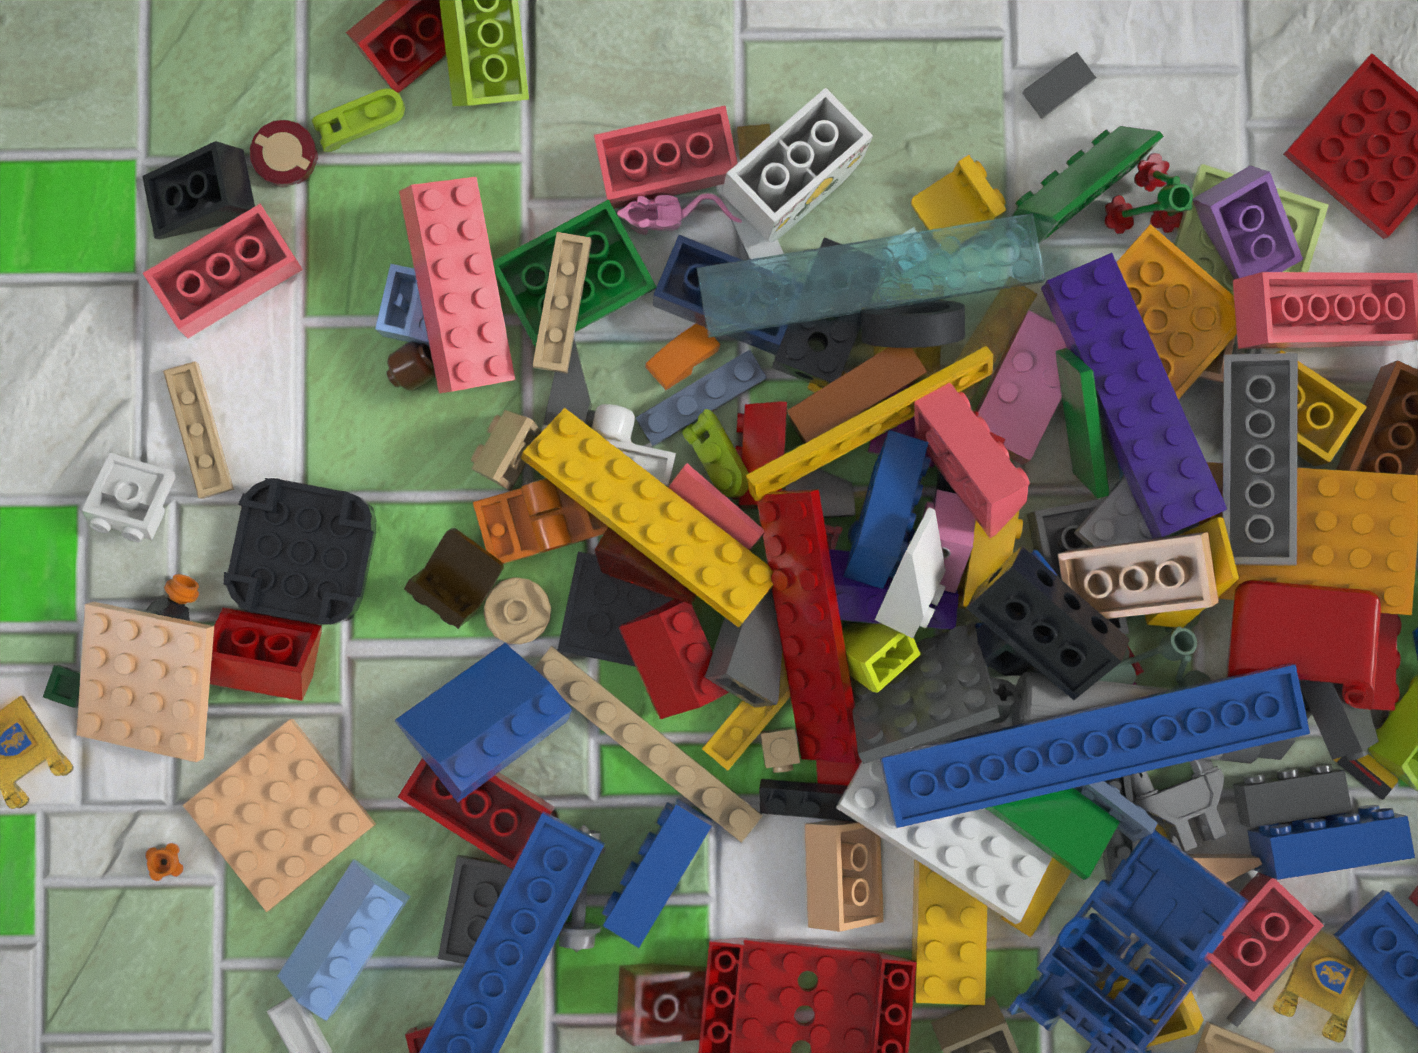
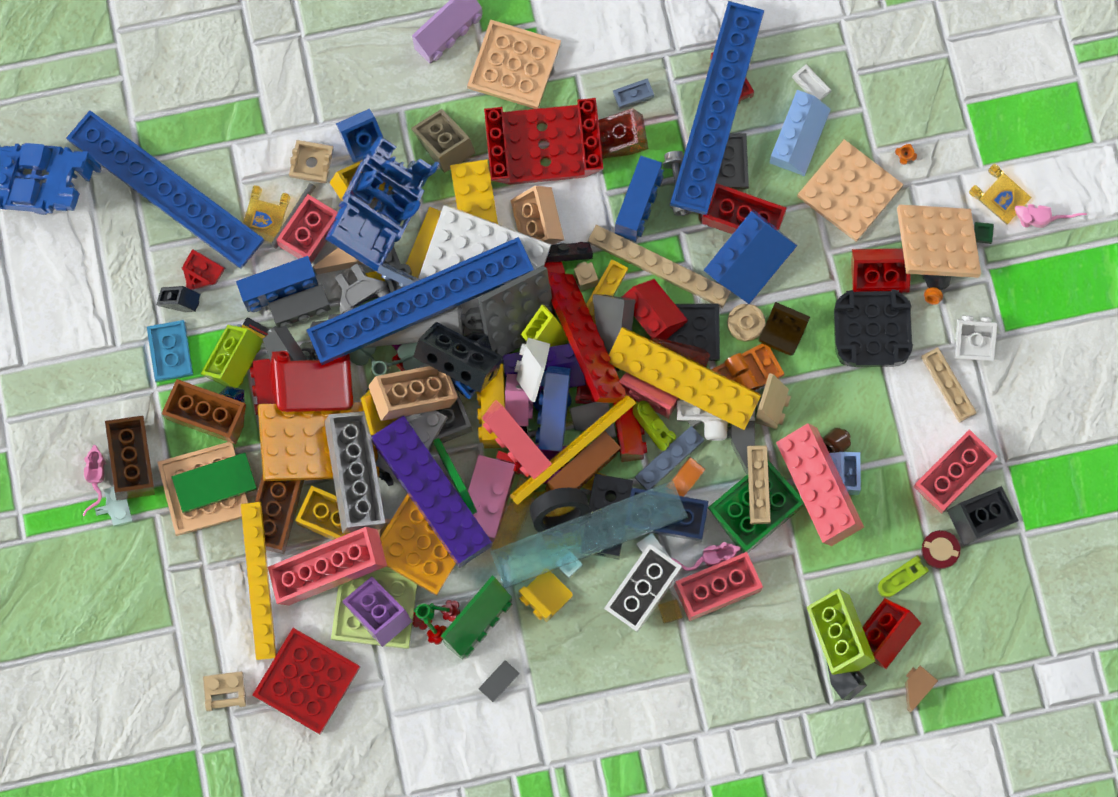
camera: 175 degrees right, 10 degrees down
green tile [985,788,1120,880] -> none

